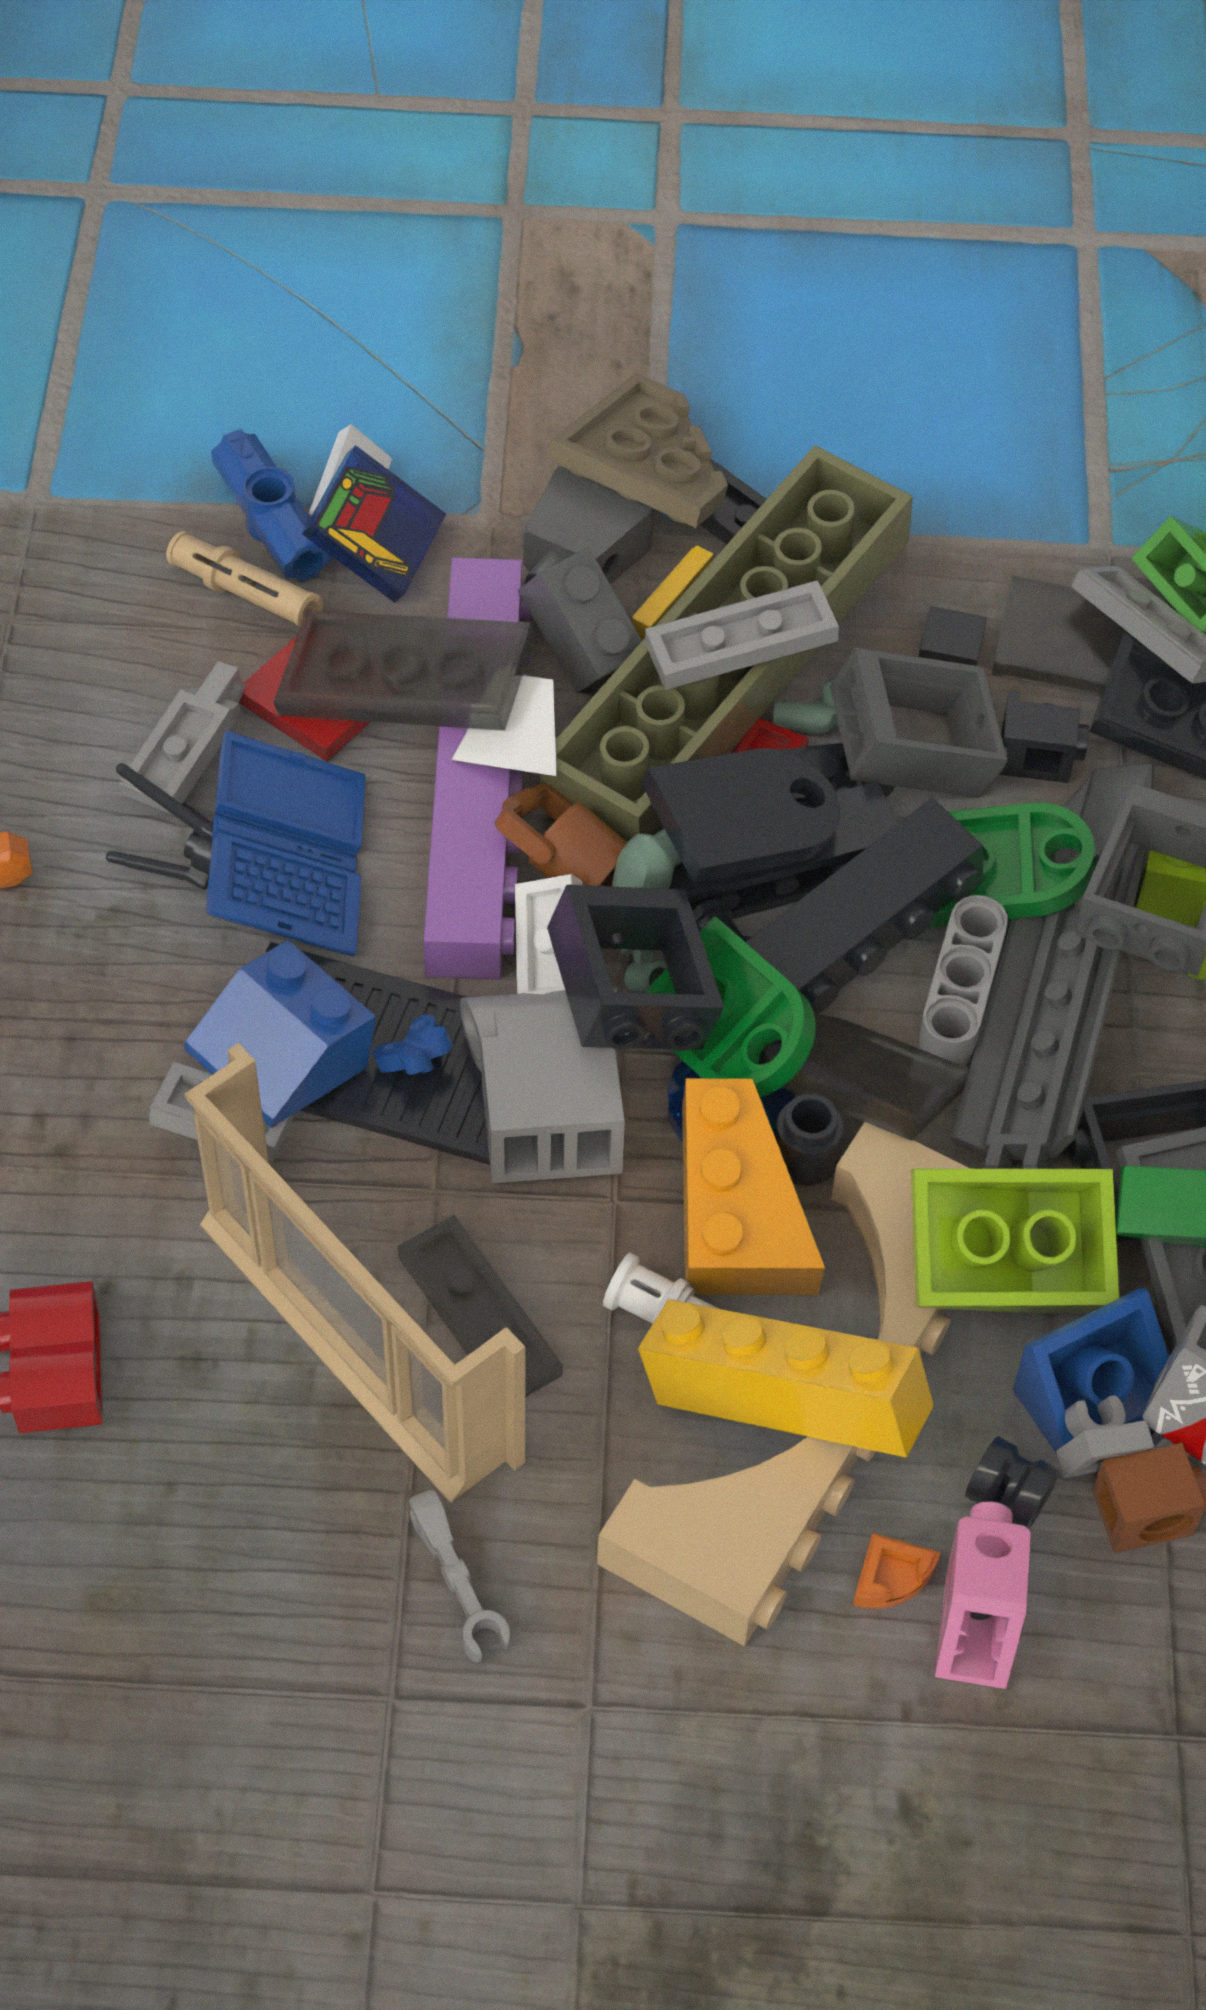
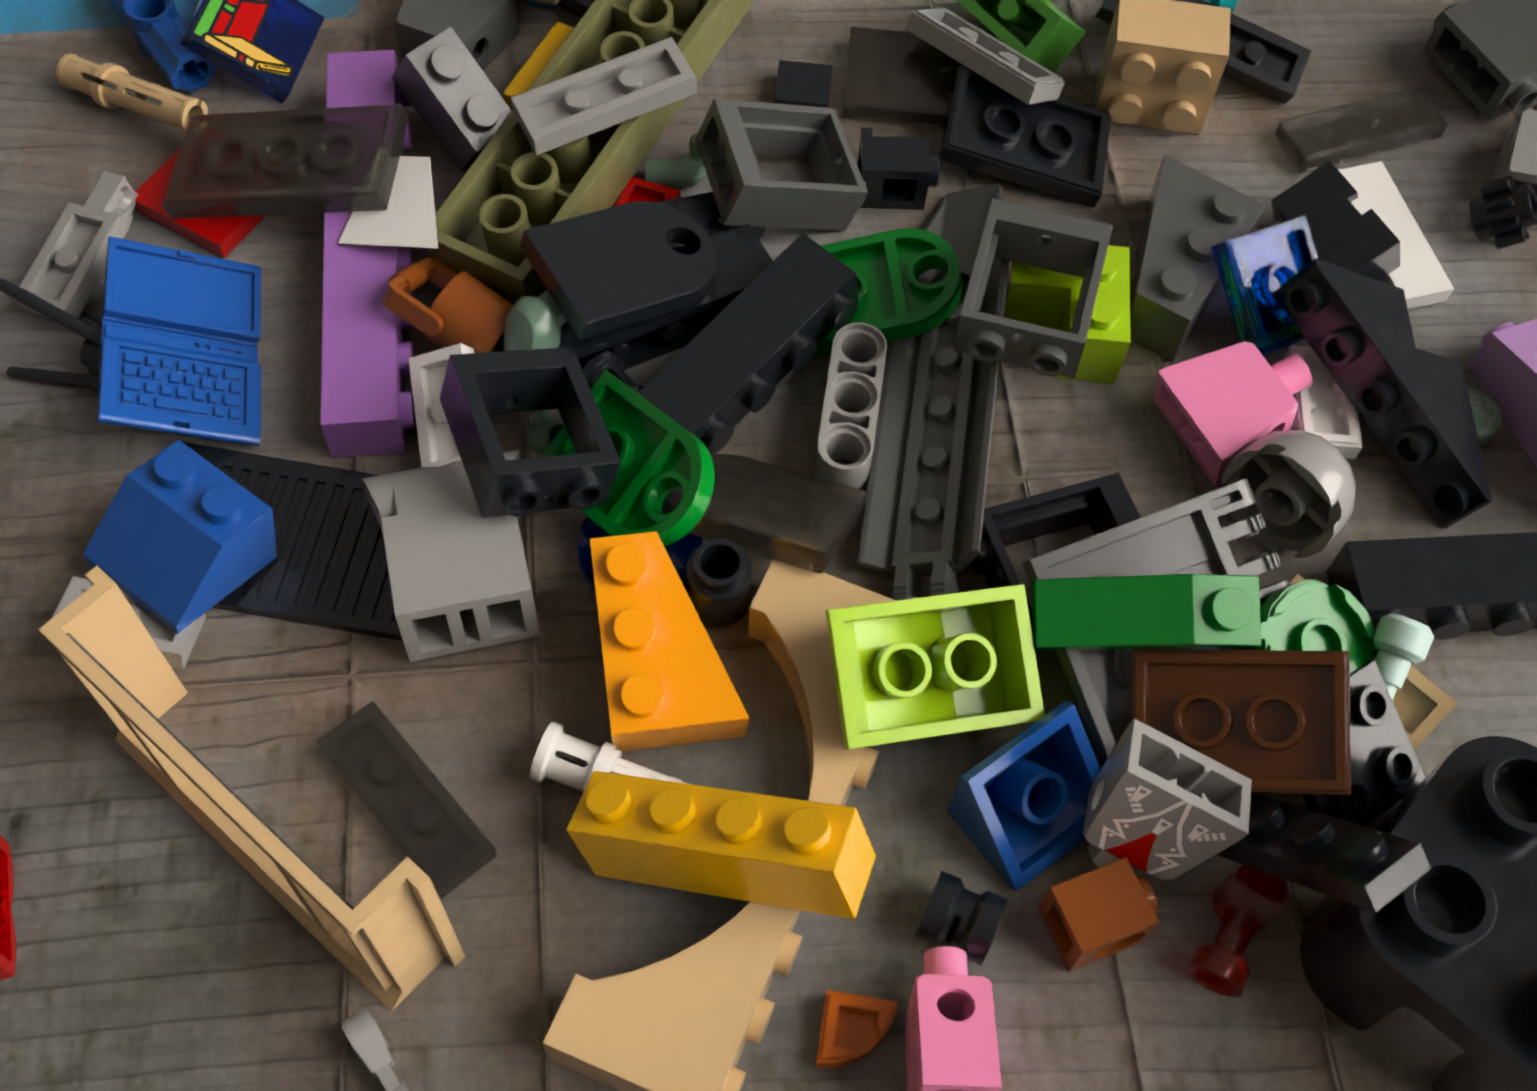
camera: 10 degrees left, 5 degrees up
blue piece [372,1015,453,1075] -> none
light grey tile [1056,1395,1154,1478] -> none

